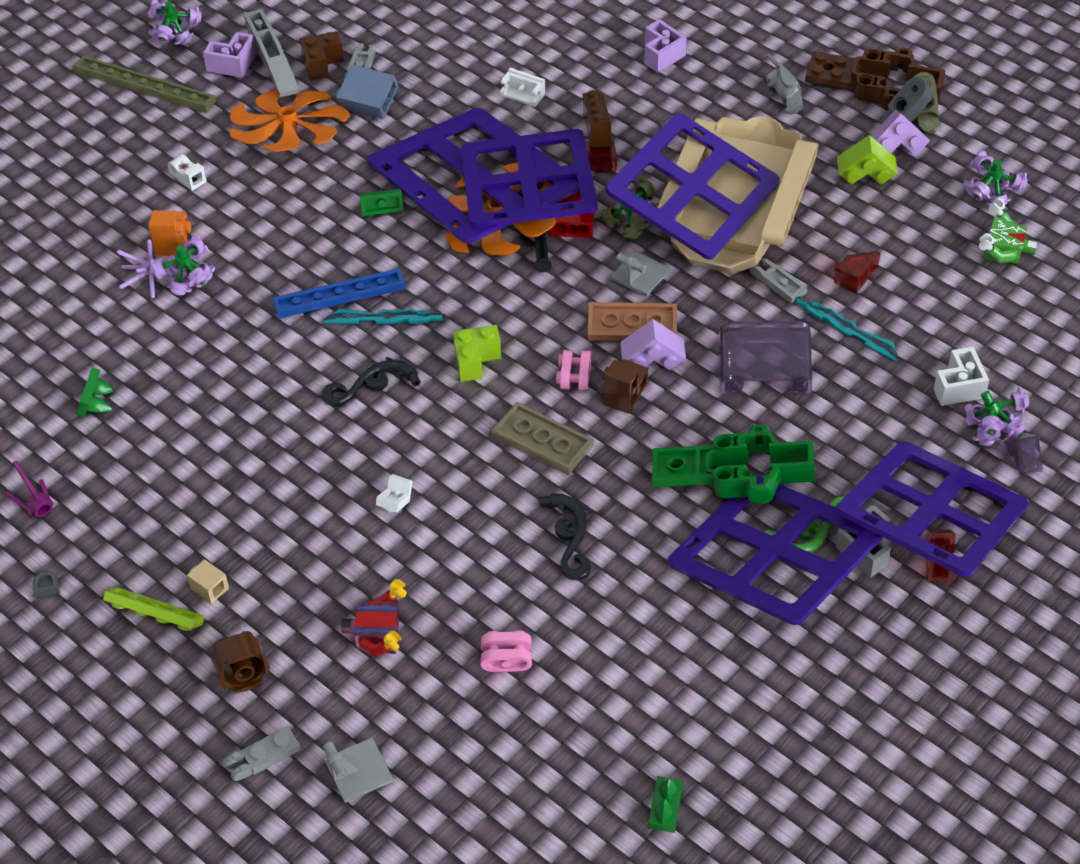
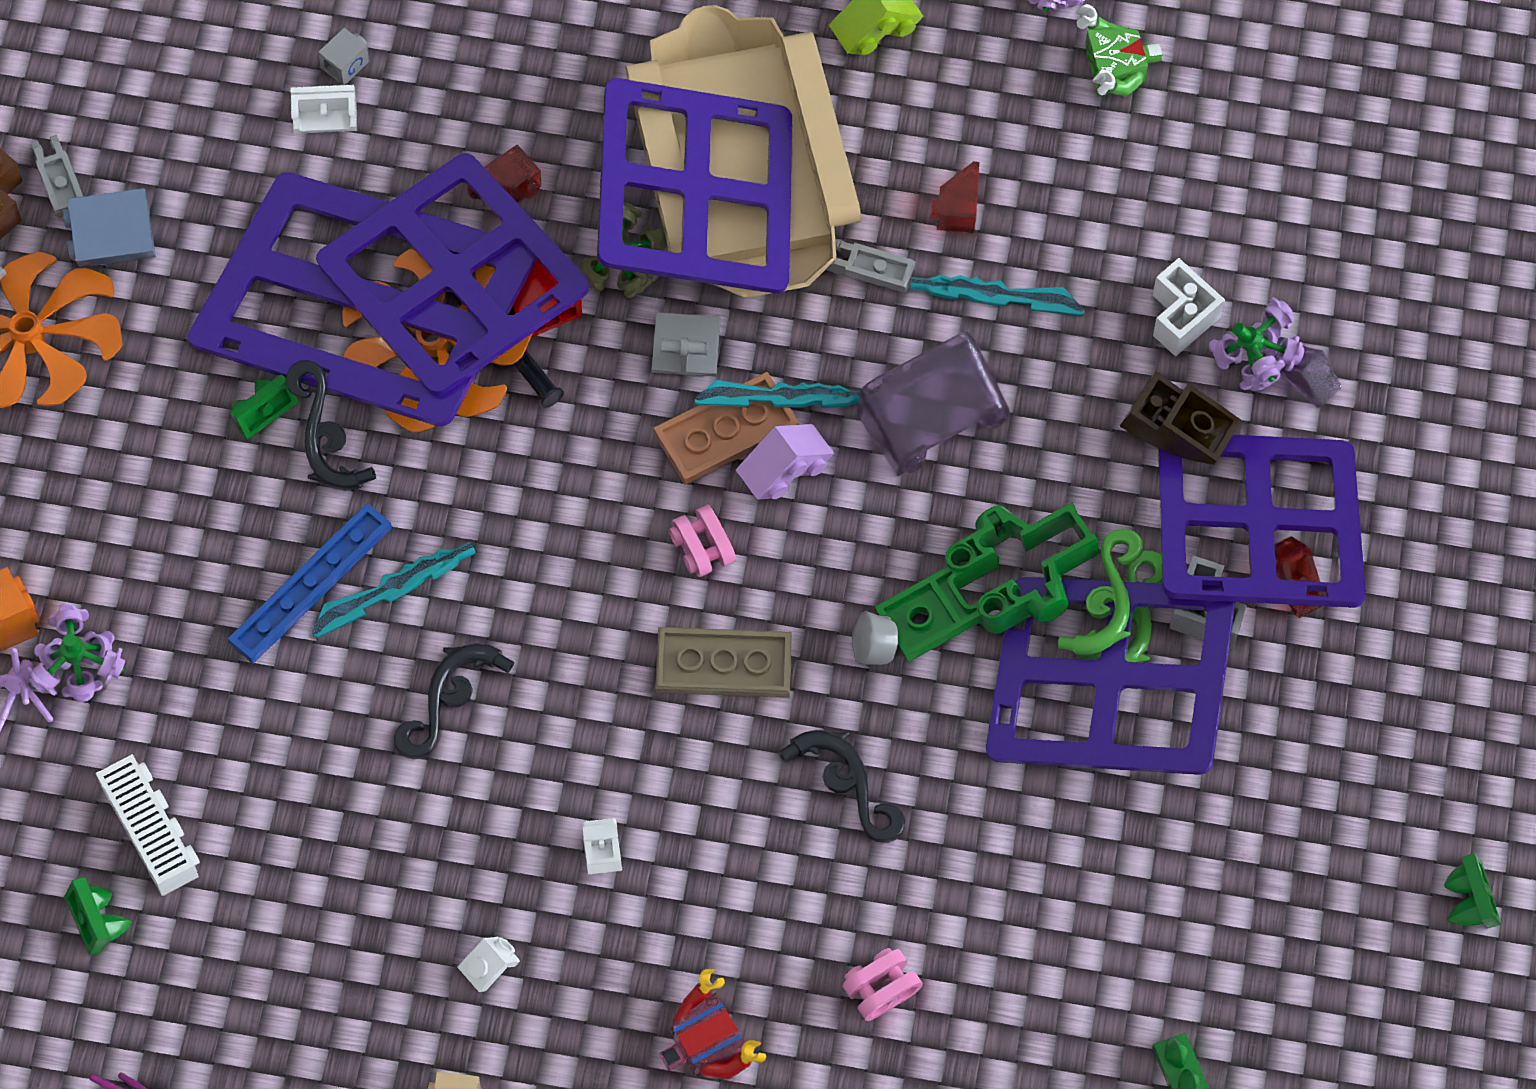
camera: 35 degrees left, 15 degrees up
lime brick [453,325,501,382] -> none
reddish brown brick [582,90,612,148] -> none
reddish brown brick [602,359,648,414] -> none
none -> white brick [96,754,200,896]
none -> black plant [286,360,376,491]
none -> light grey brick [318,28,369,85]
none -> white bracket [457,937,520,992]
none -> teal sword [695,380,870,408]
none -> light grey hair [852,611,898,665]
none -> bright green plant [1058,529,1143,655]
none -> dark brown slope [1120,372,1241,465]
none -> green tile [1444,853,1502,928]

